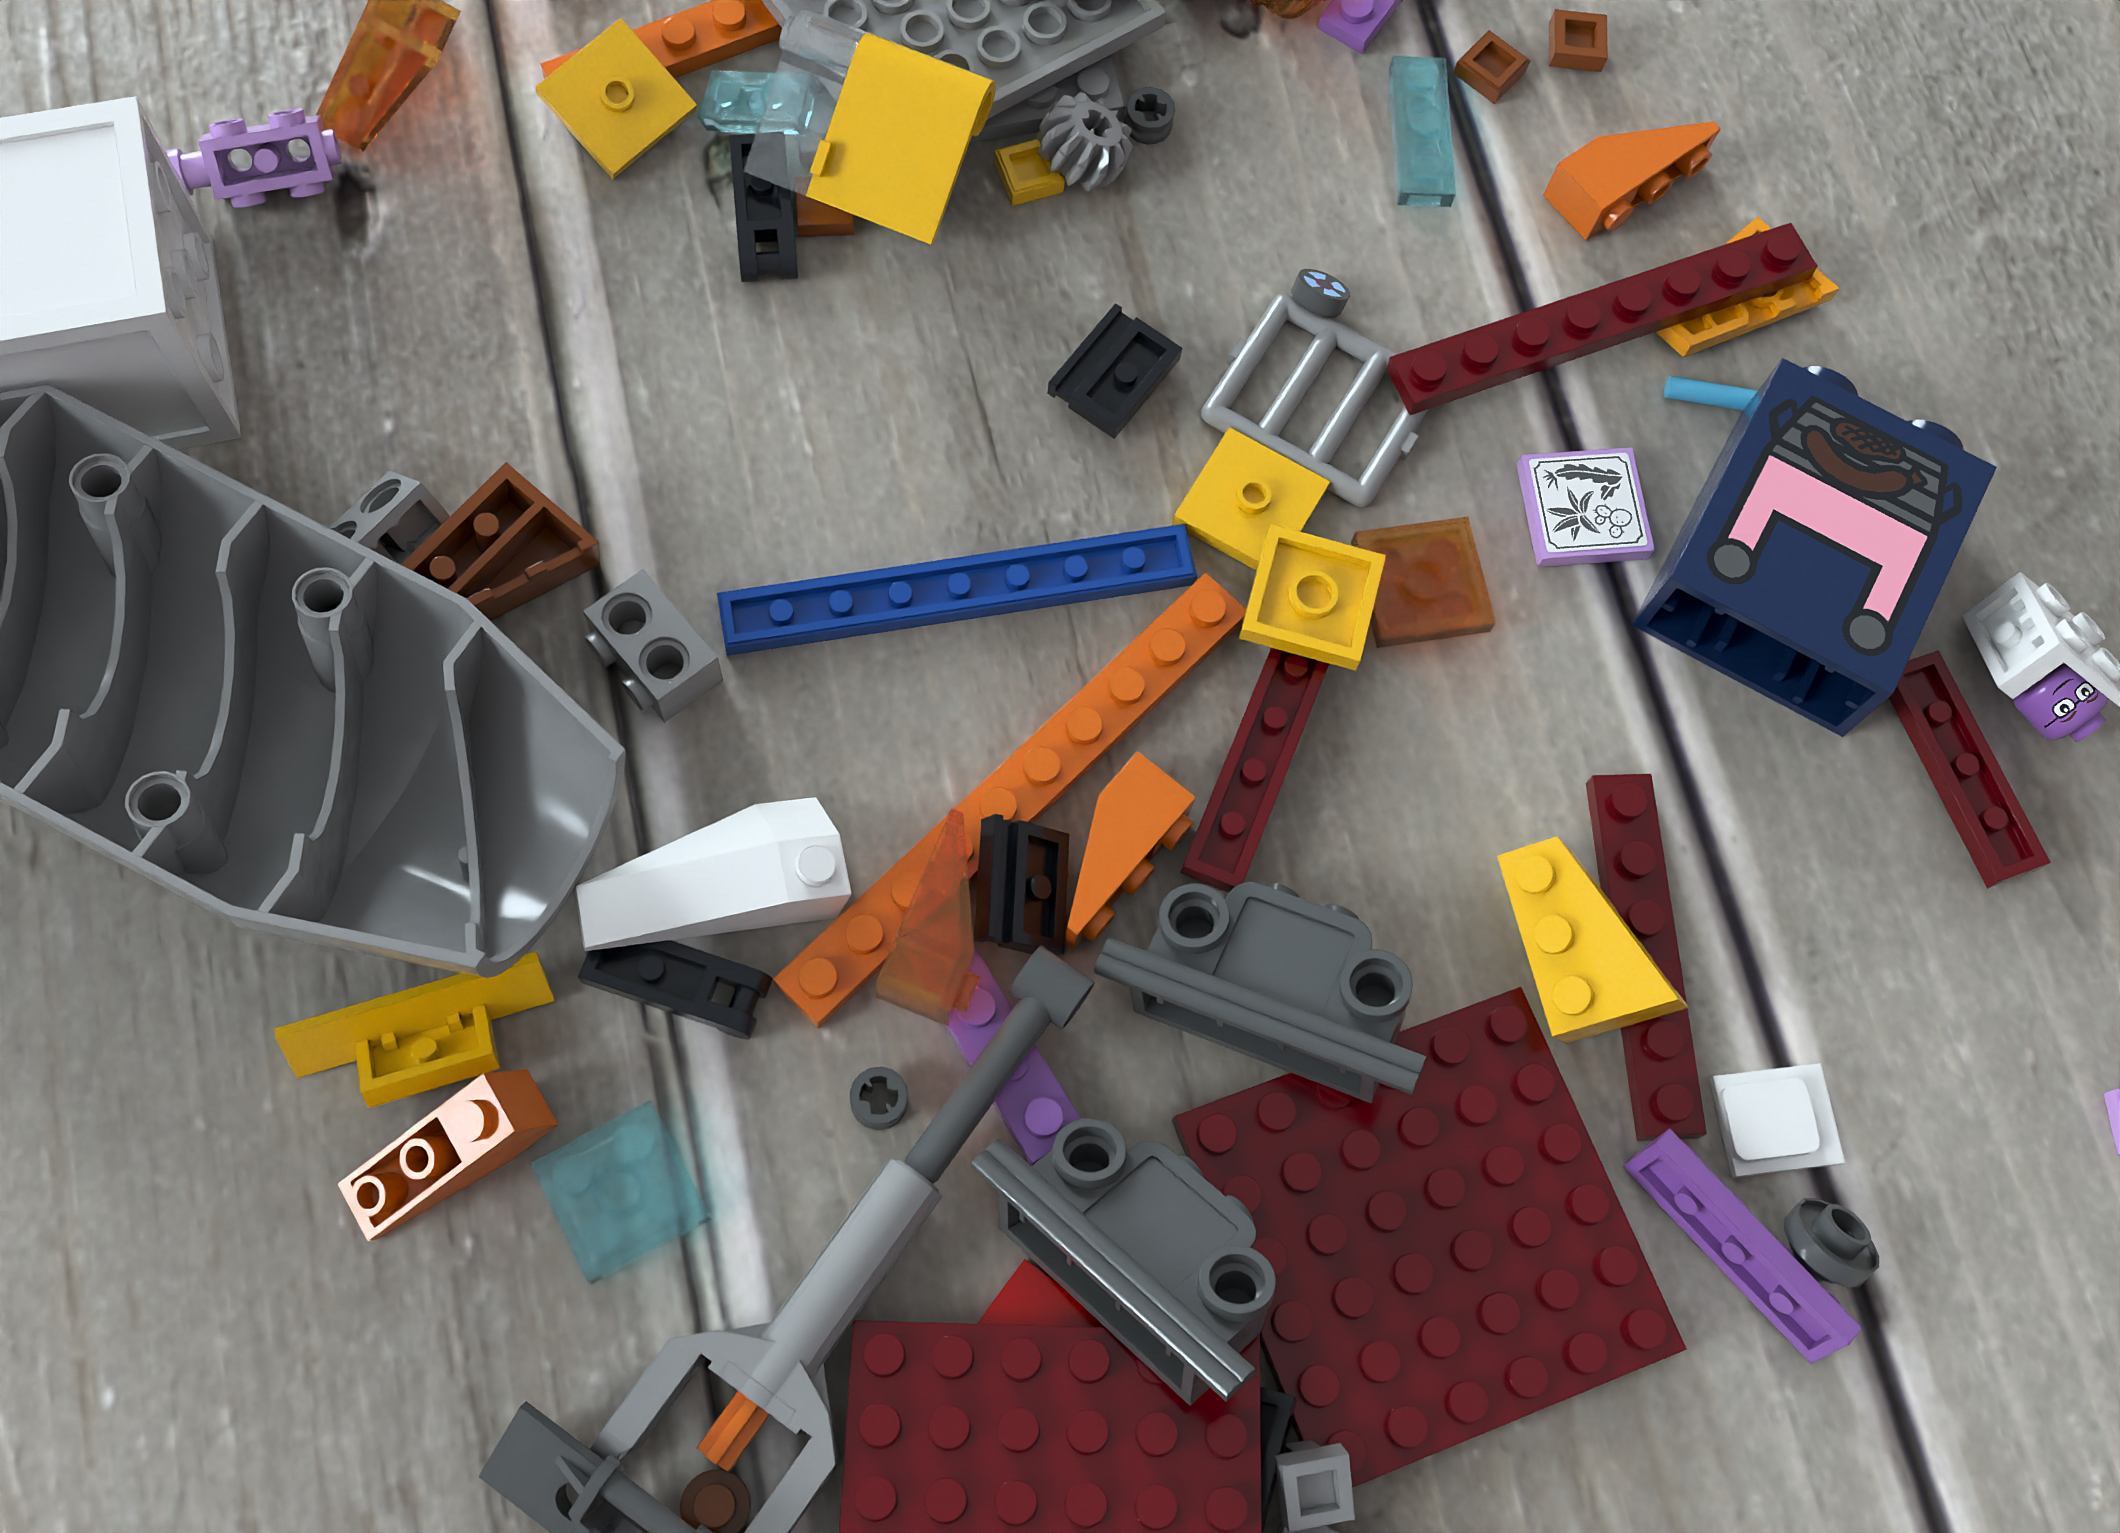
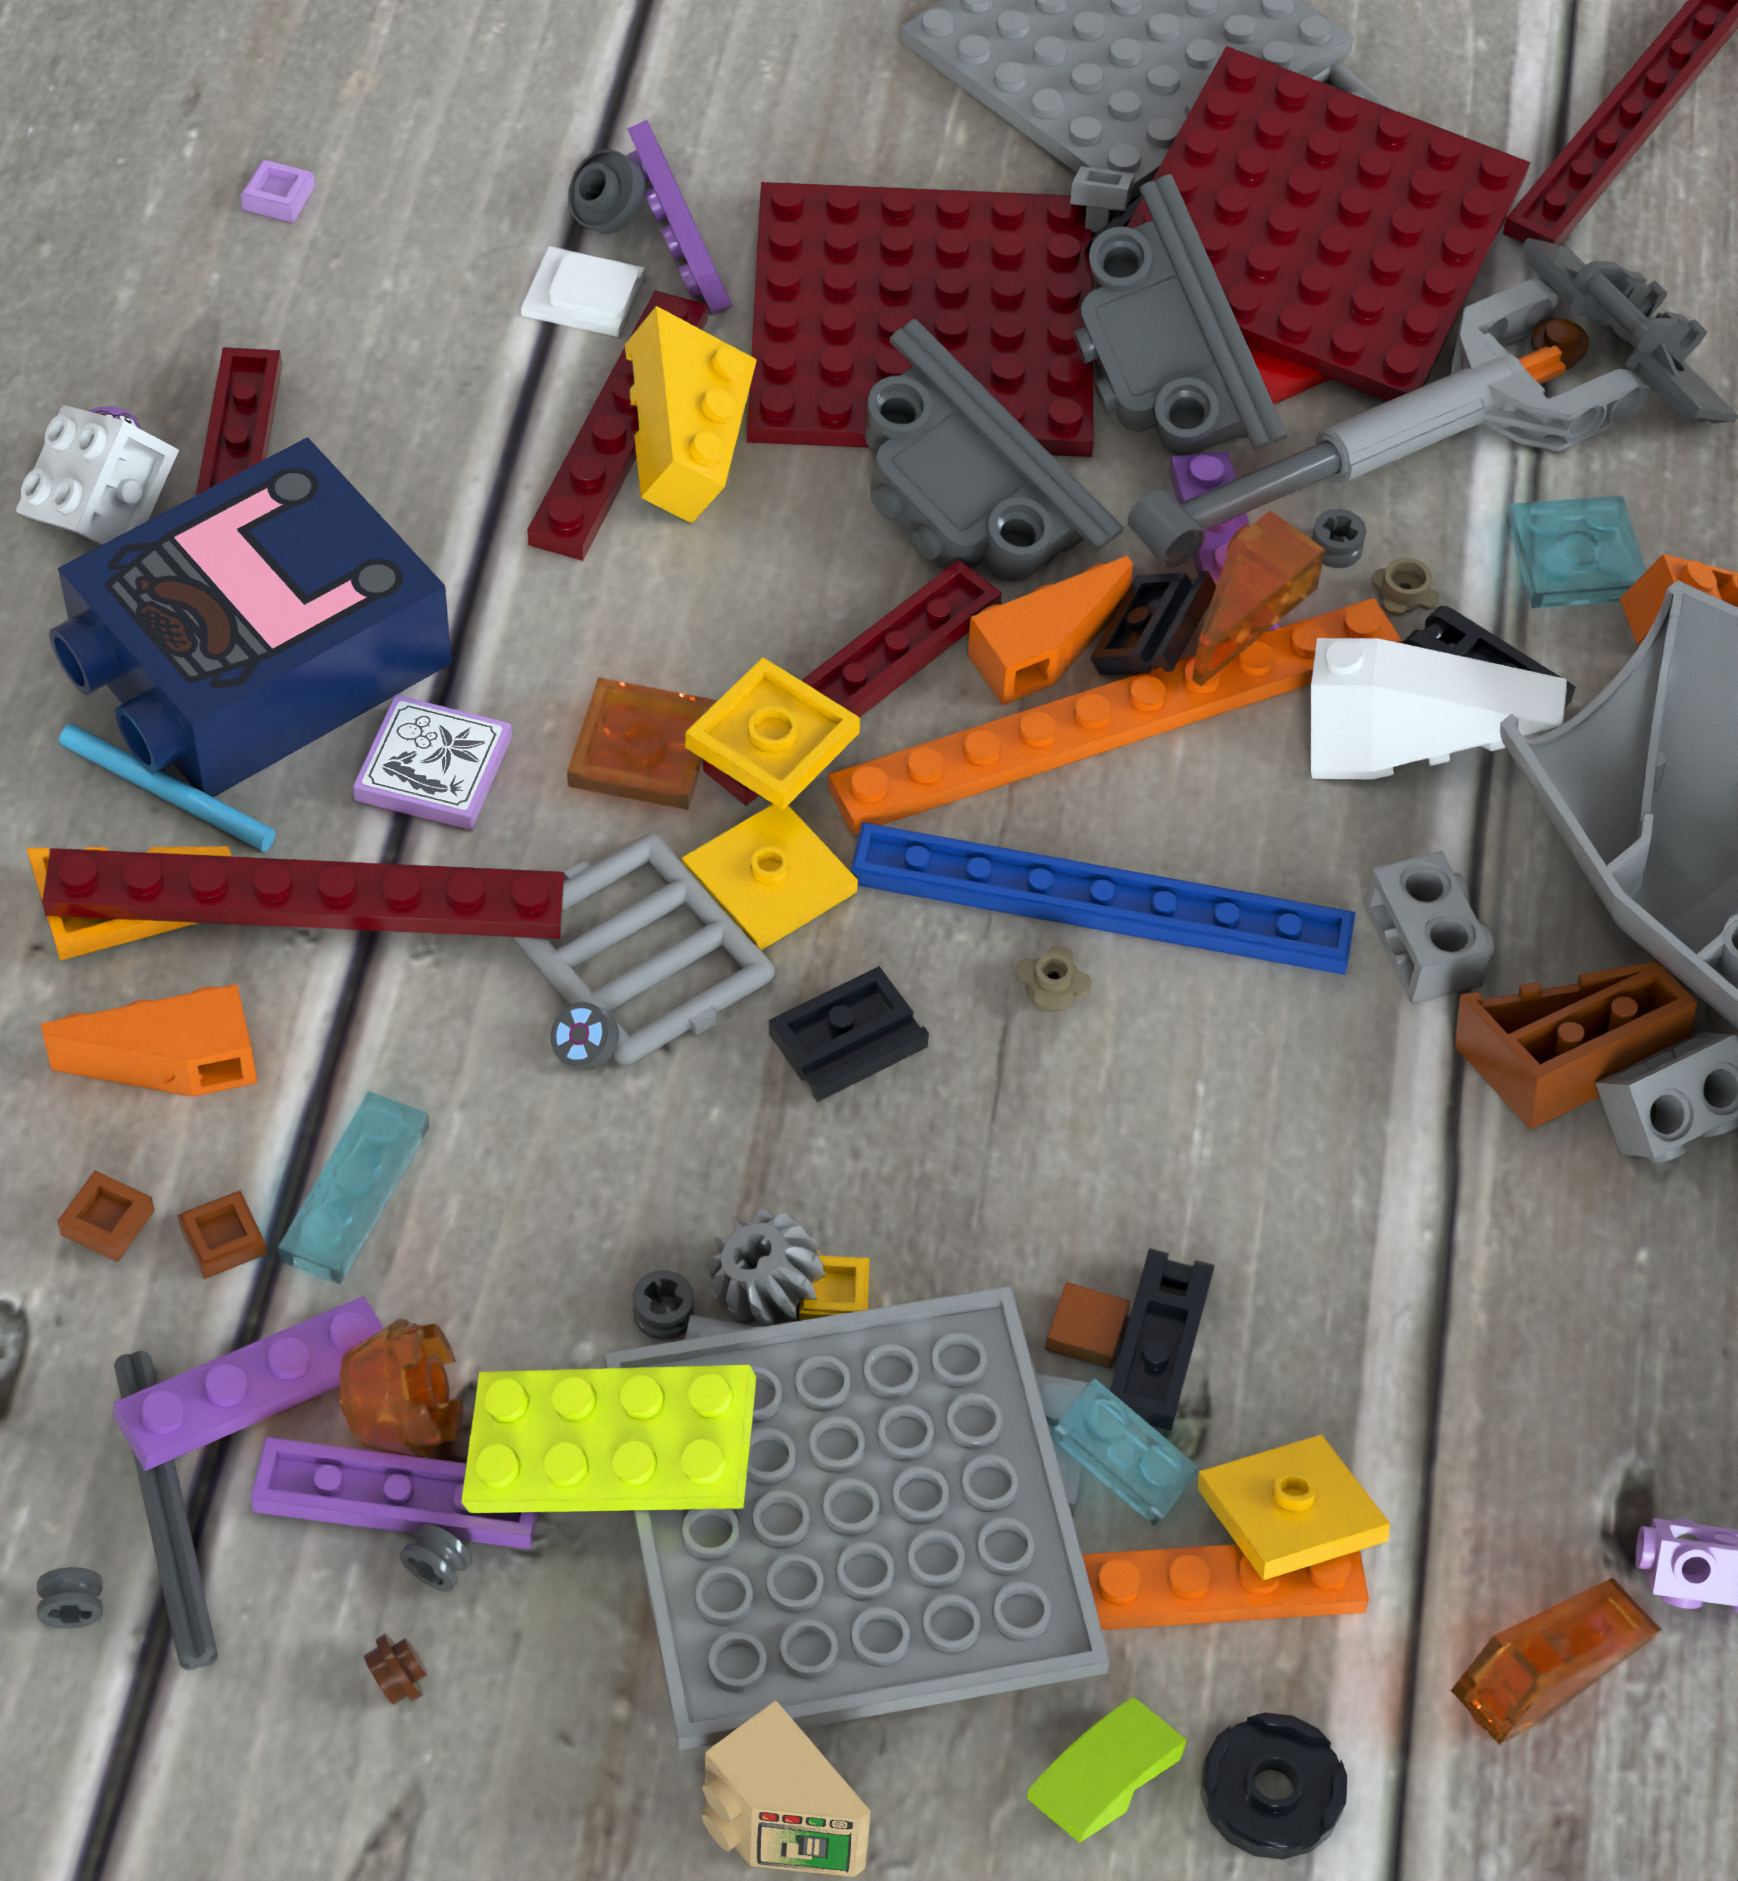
camera: 150 degrees left, 15 degrees down
yellow door [743,9,996,245] -> none
none -> dark tan plate [1016,945,1091,1012]
none -> dark tan plate [1371,558,1439,616]

